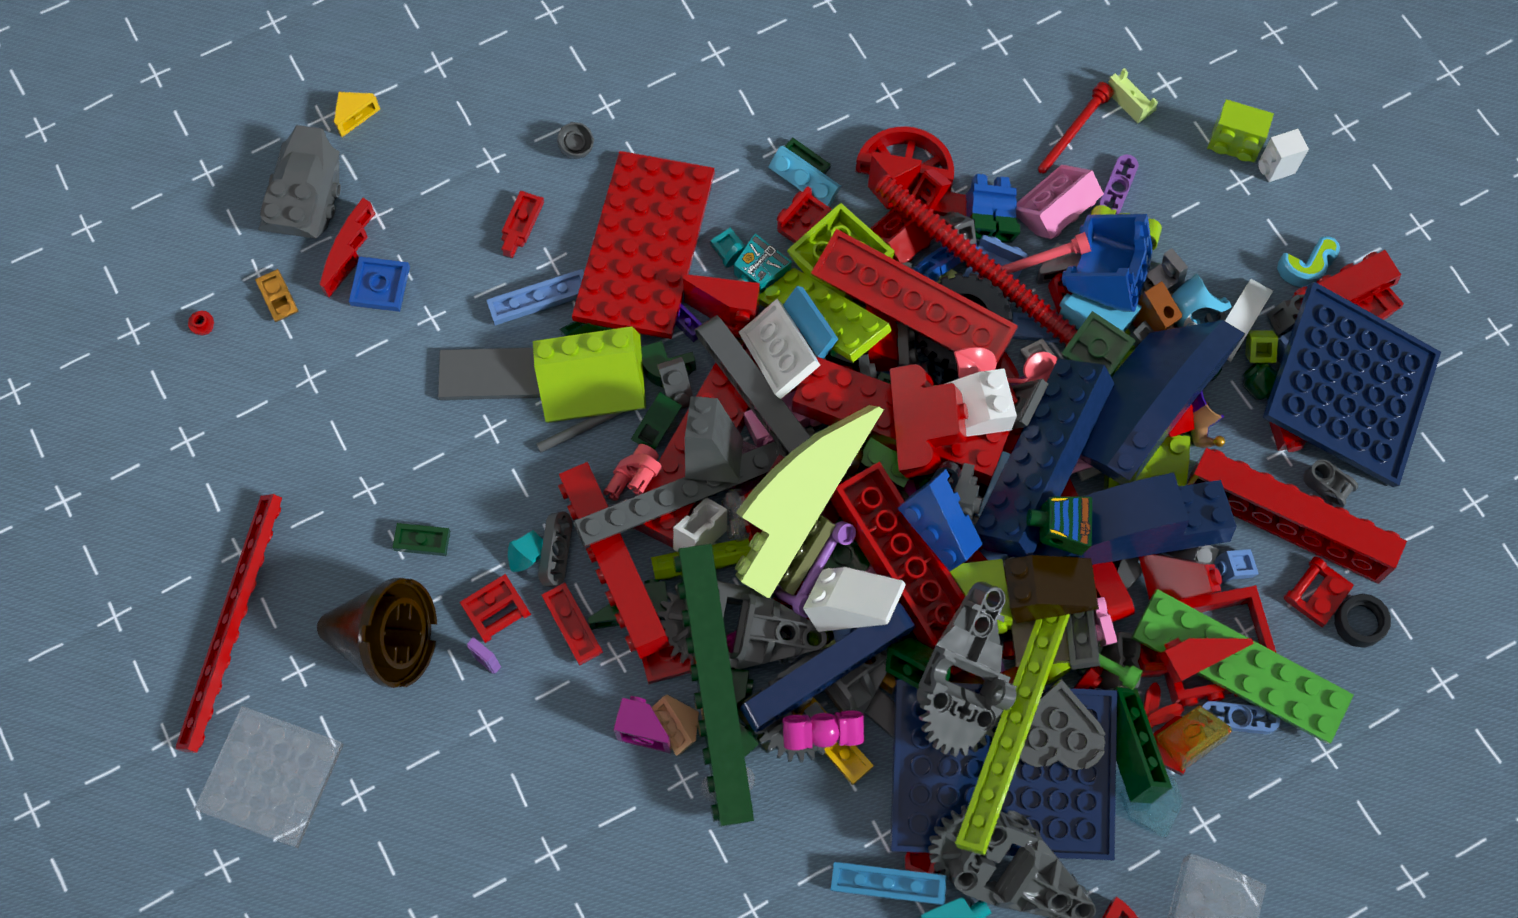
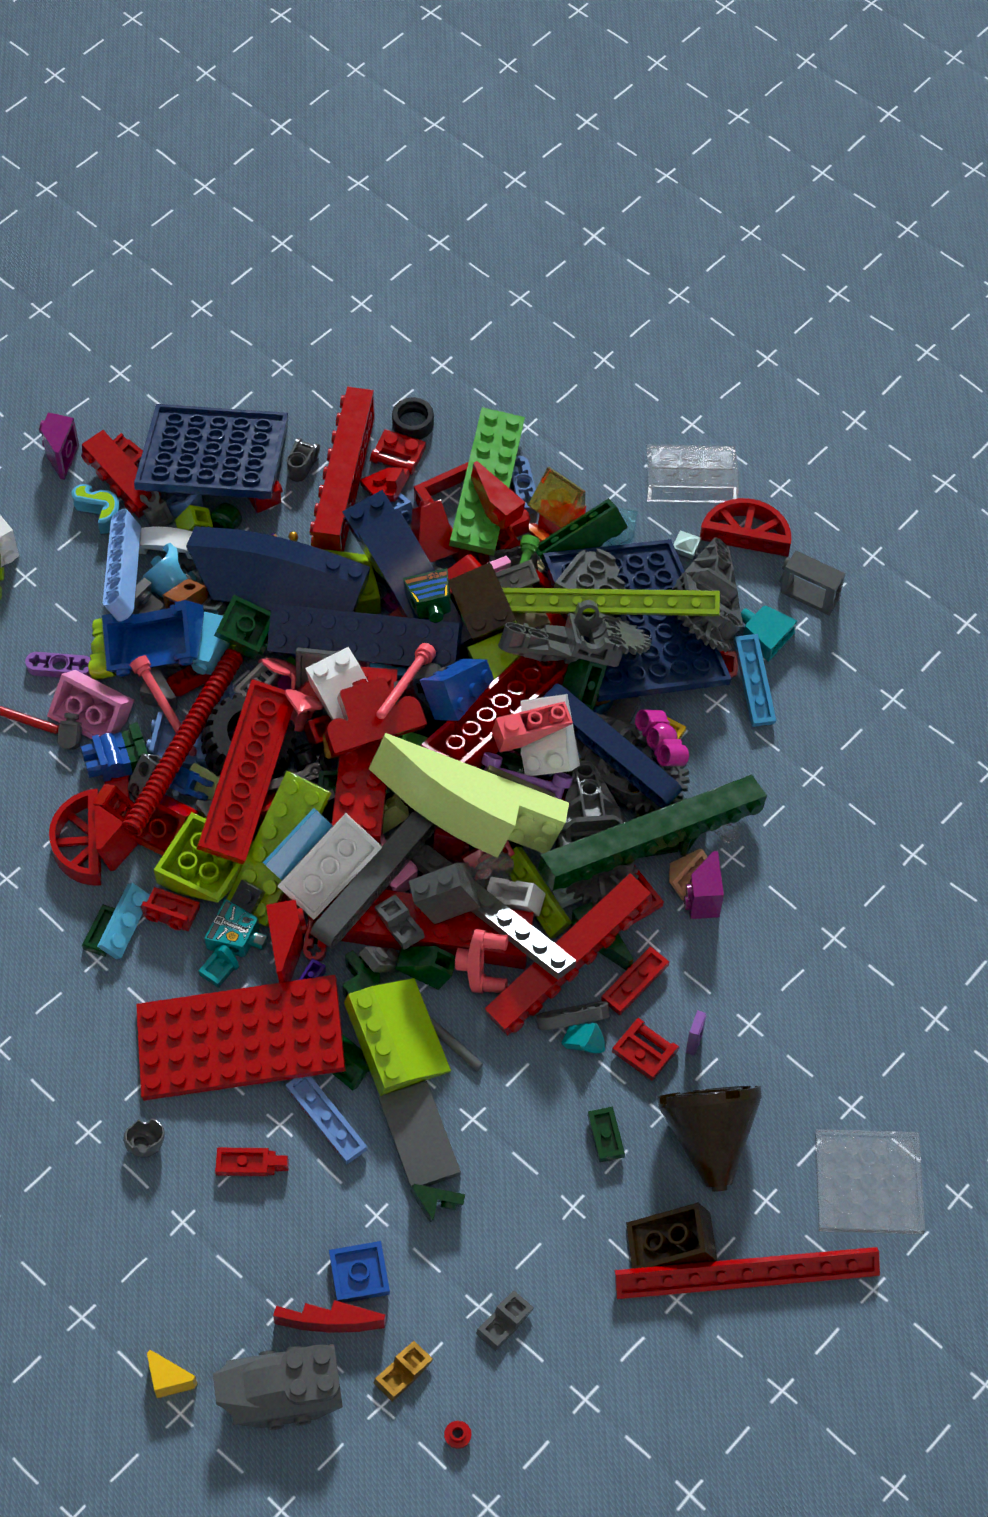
camera: 110 degrees left, 10 degrees down
none -> magenta slope [39,412,79,480]
none -> dark grey arm [57,713,82,750]
none -> light blue beam [102,509,141,622]
none -> black plate [230,880,265,914]
none -> red plate [360,467,410,502]
none -> dark grey slope [375,895,425,950]
none -> coral piece [376,643,436,719]
none -> dark green slope [410,1184,465,1222]
none -> dark grey slope [476,1290,534,1351]
none -> coral slope [492,701,573,752]
none -> dark brown slope [626,1202,717,1269]
none -> light aqua tile [673,530,701,559]

